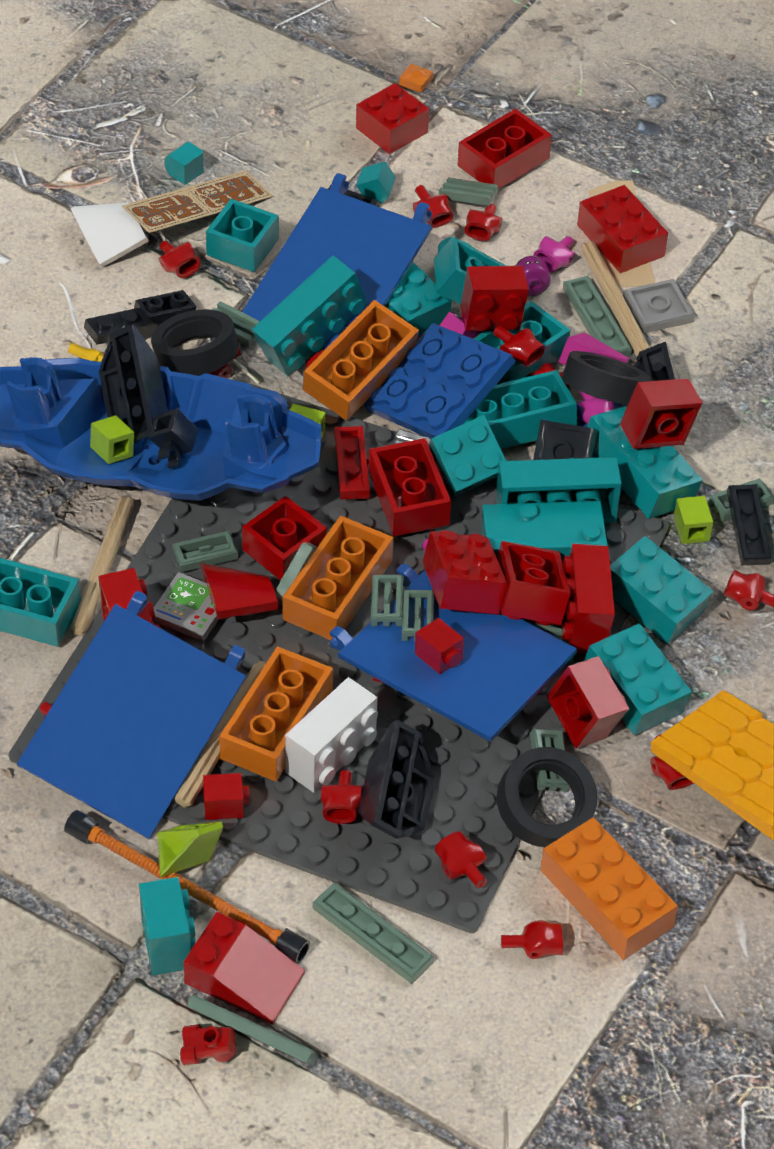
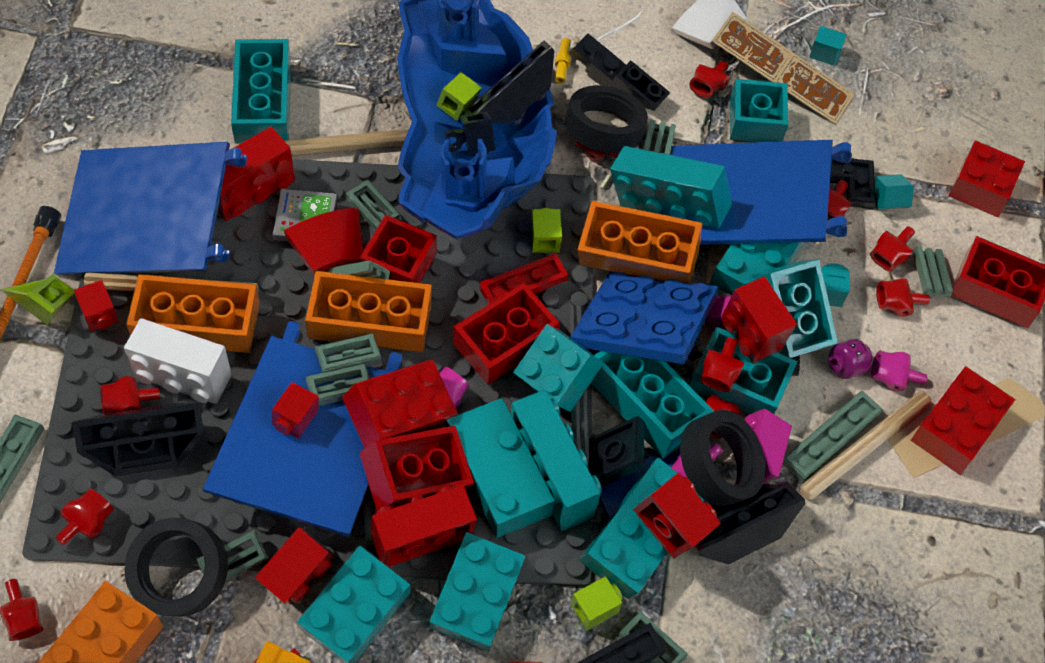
camera: 65 degrees right, 10 degrees up
light grey tile [623,279,695,334] -> none

